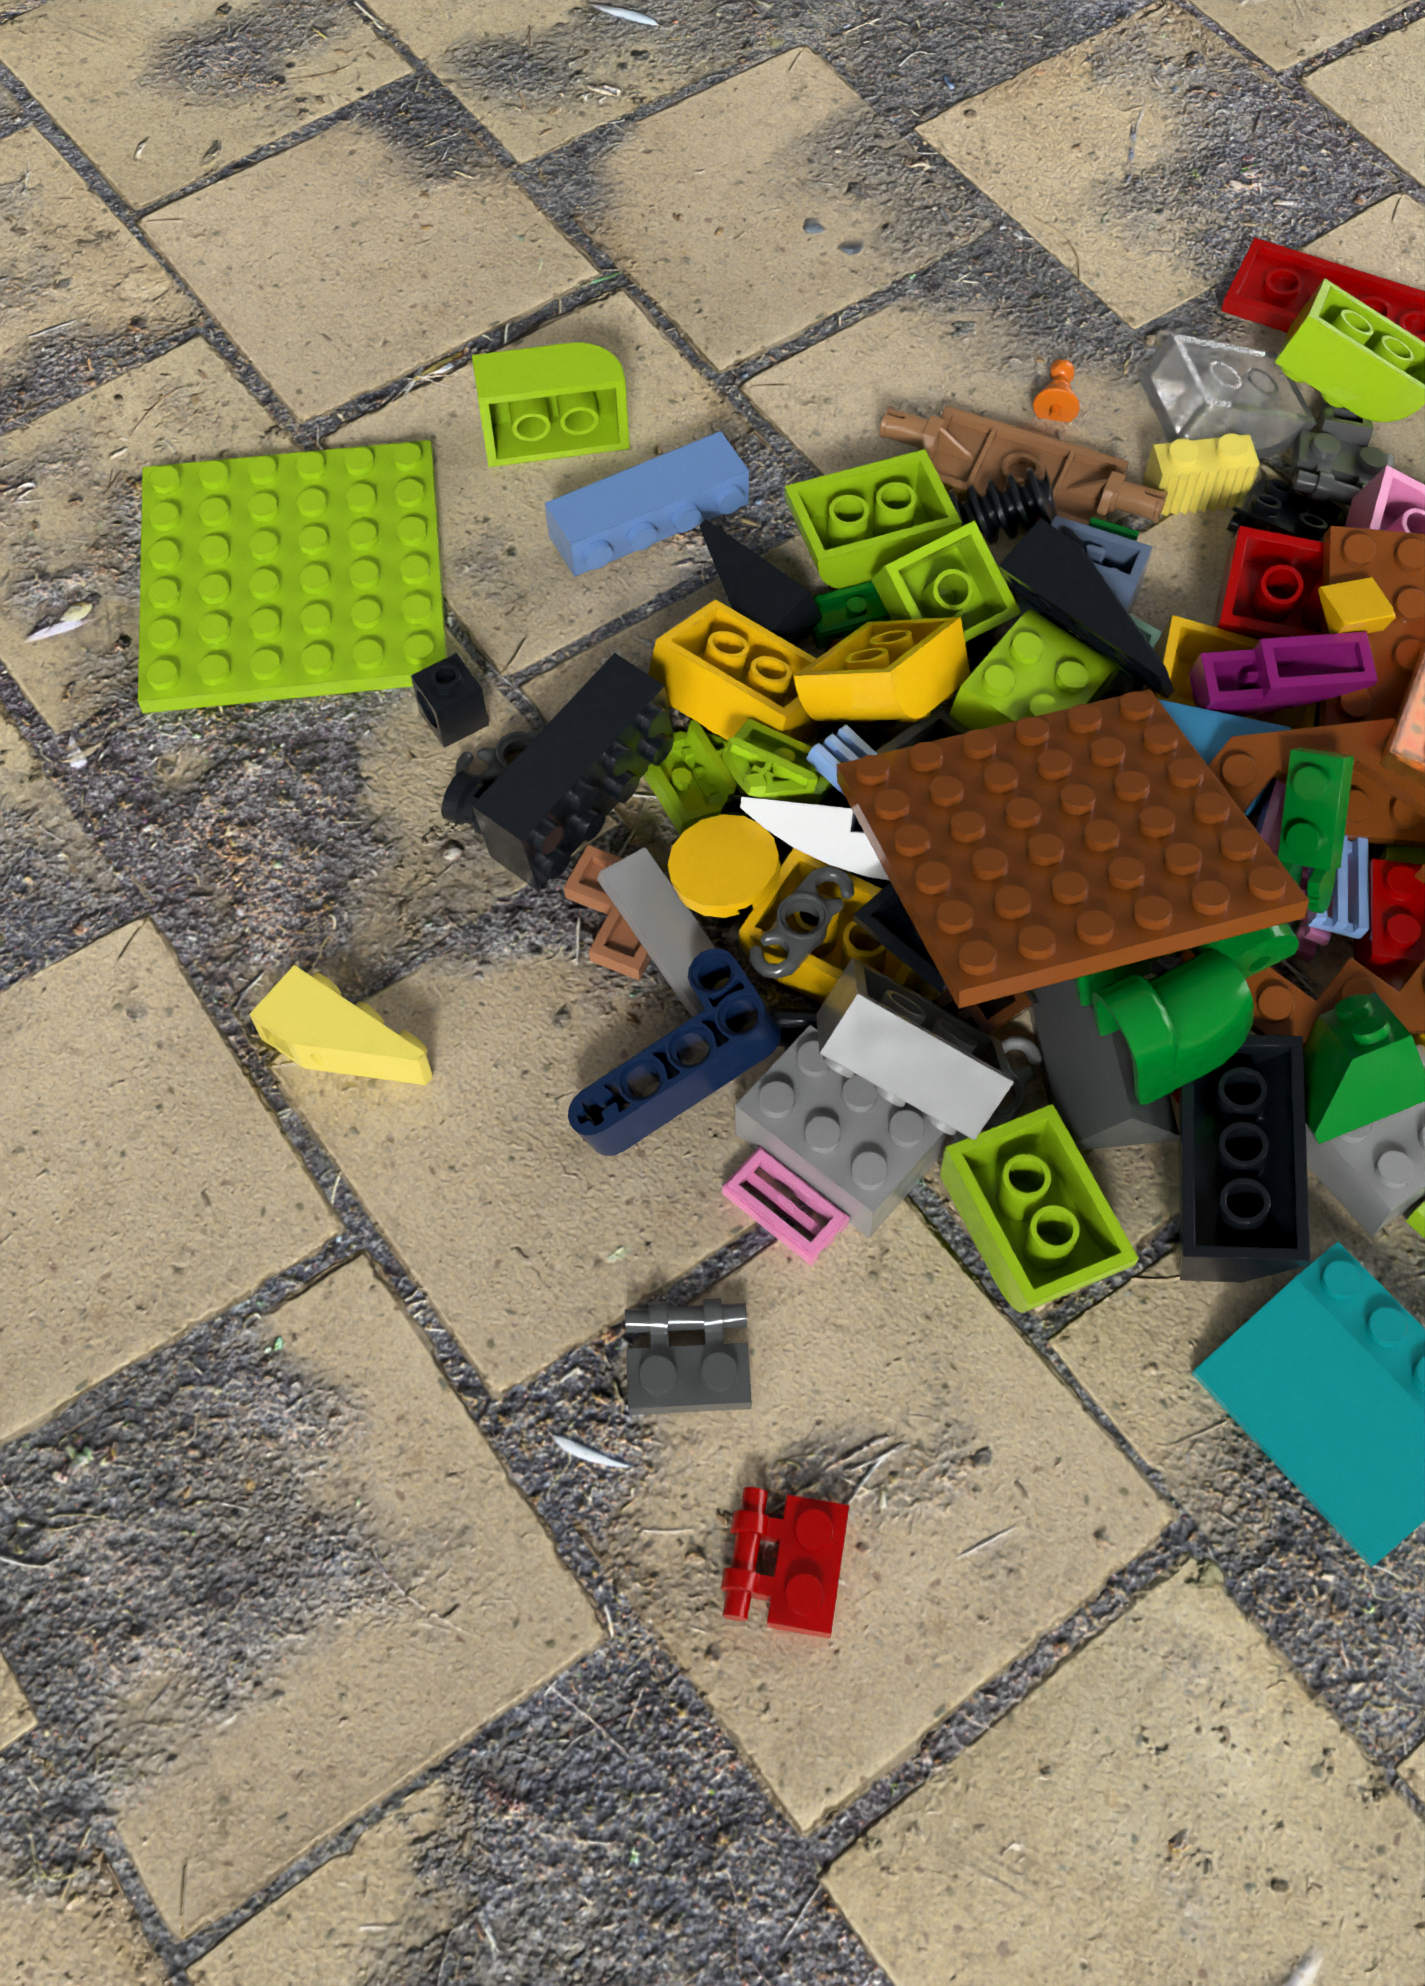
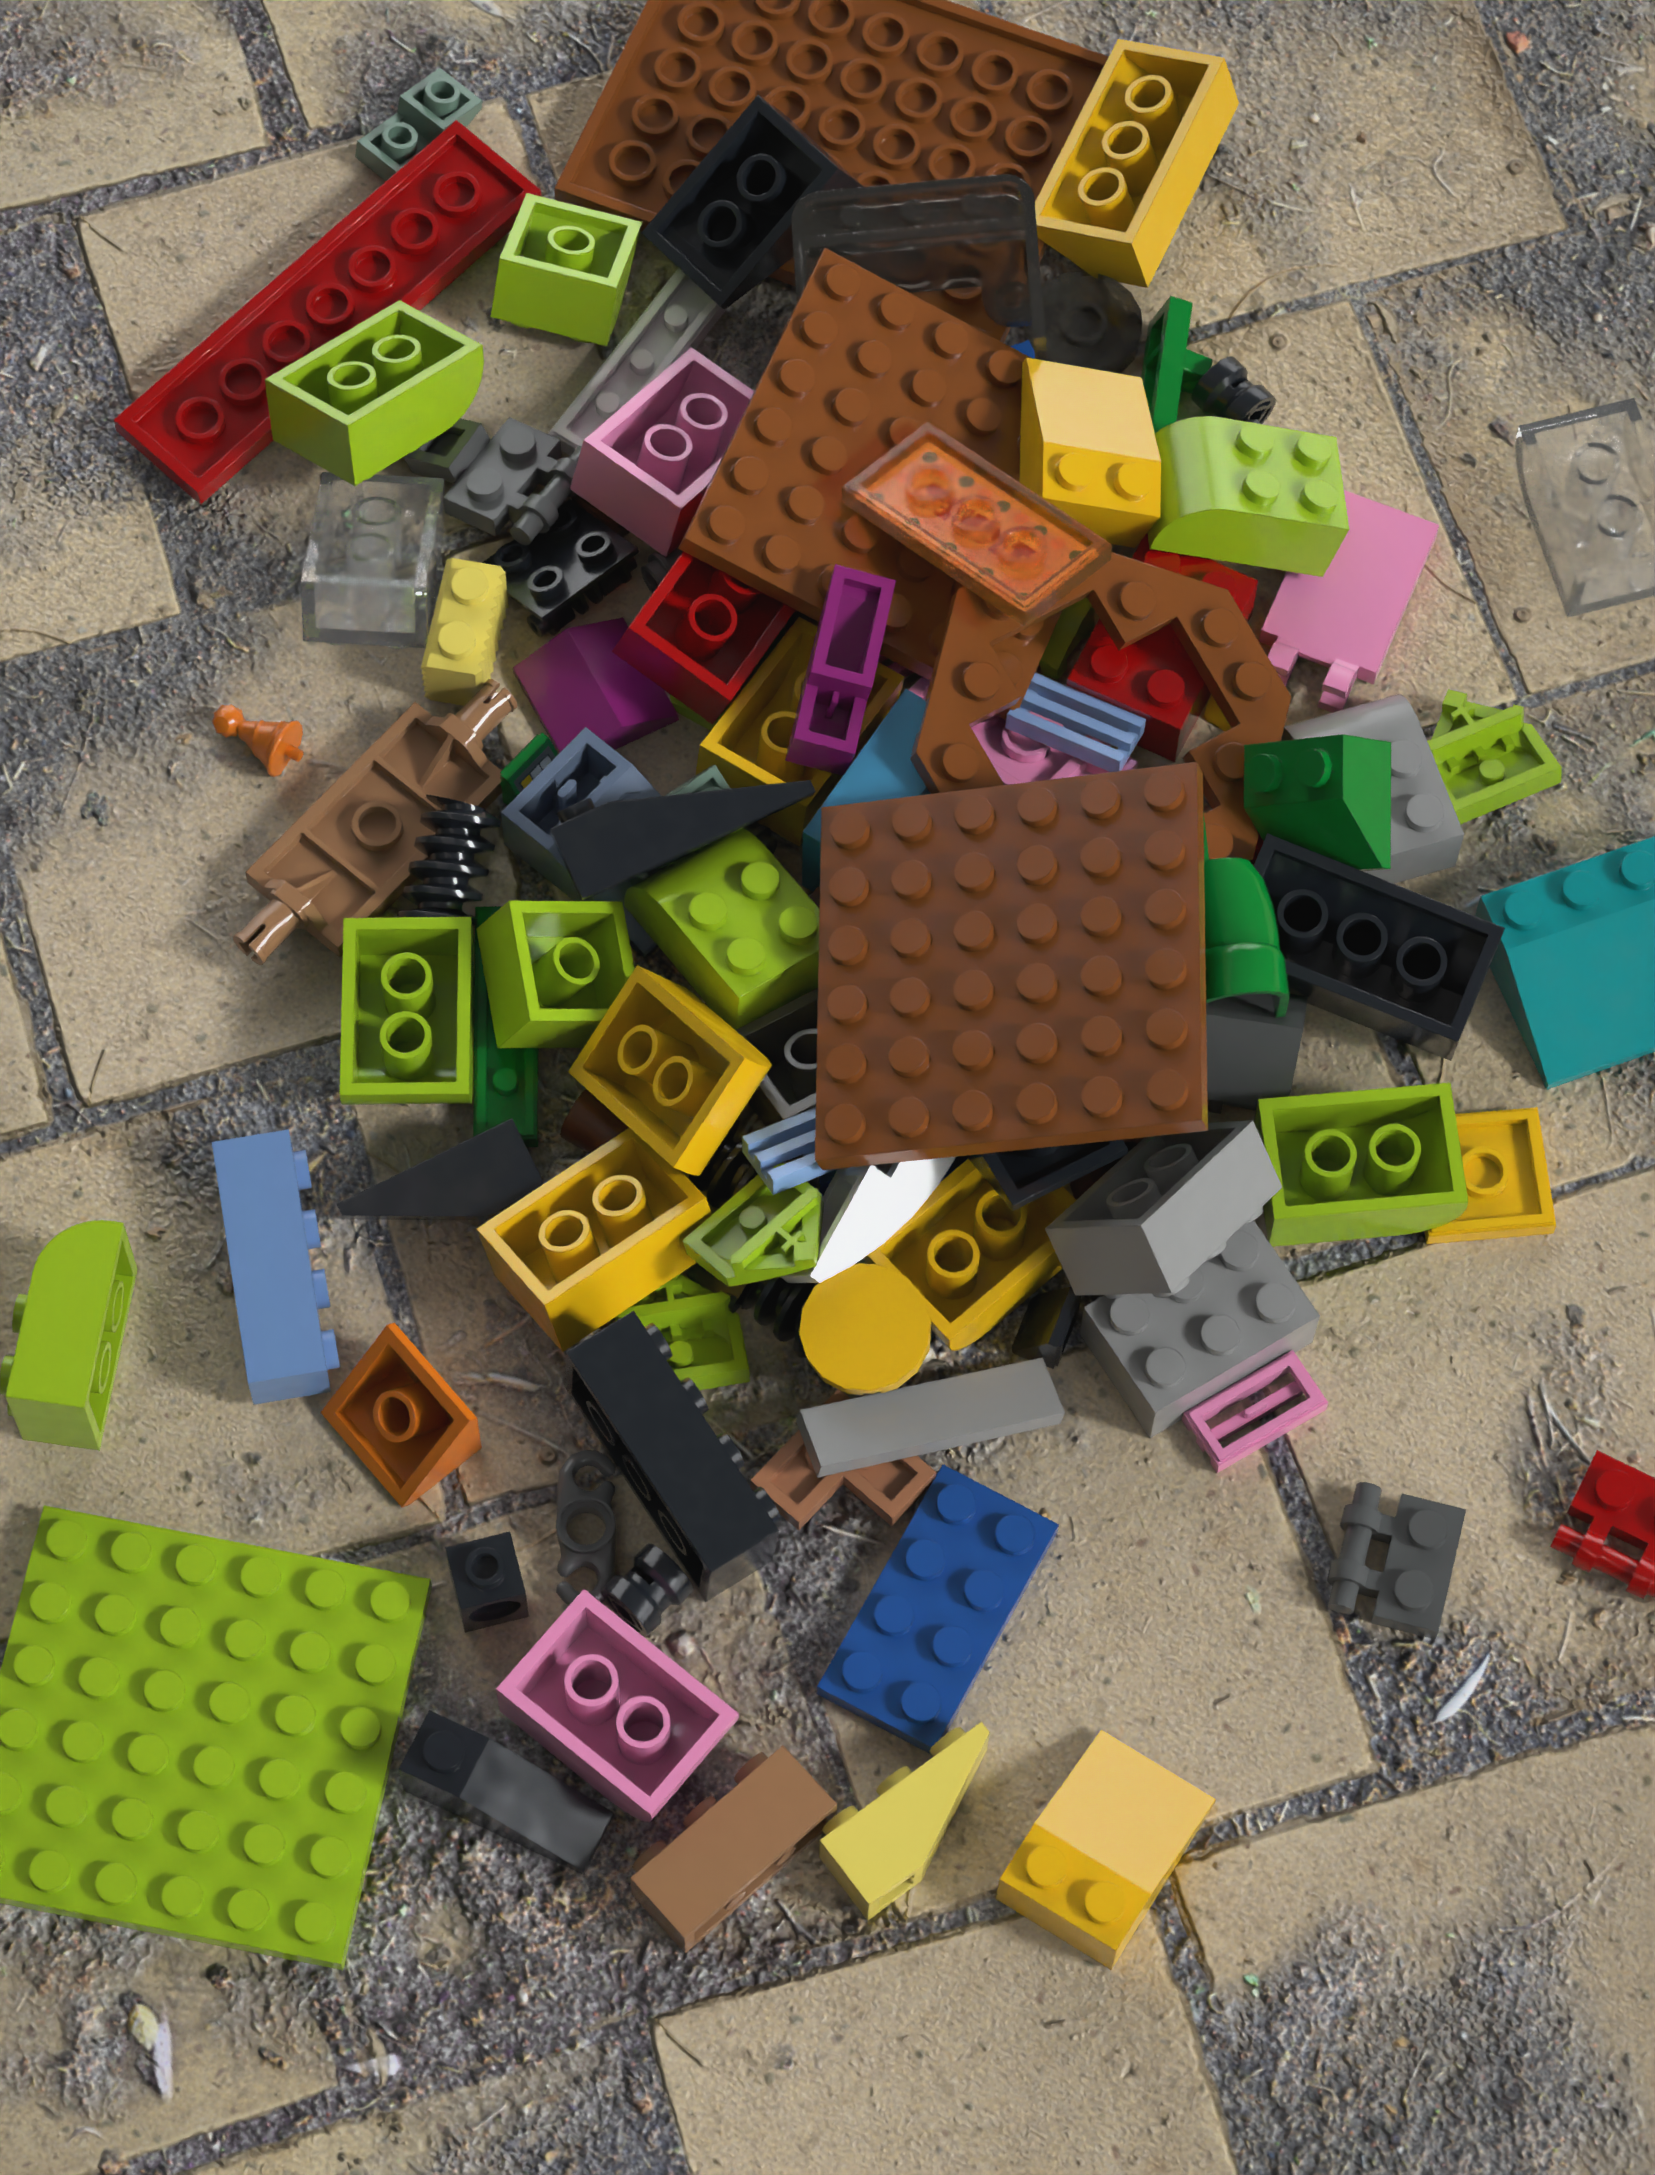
camera: 75 degrees left, 5 degrees up
dark blue beam [568,948,781,1156] -> none
dark grey piece [749,866,855,979] -> none
green hinge [1278,747,1354,914] -> none
yellow slope [1318,577,1396,634] -> none
none -> orange slope [320,1323,482,1508]
none -> black slope [399,1710,614,1875]
none -> bright pink brick [496,1589,739,1822]
none -> magenta slope [513,617,679,753]
none -> medium nougat brick [630,1745,837,1954]
none -> blue plate [817,1464,1059,1754]
none -> yellow slope [996,1730,1216,1970]
none -> yellow tile [1424,1107,1556,1245]

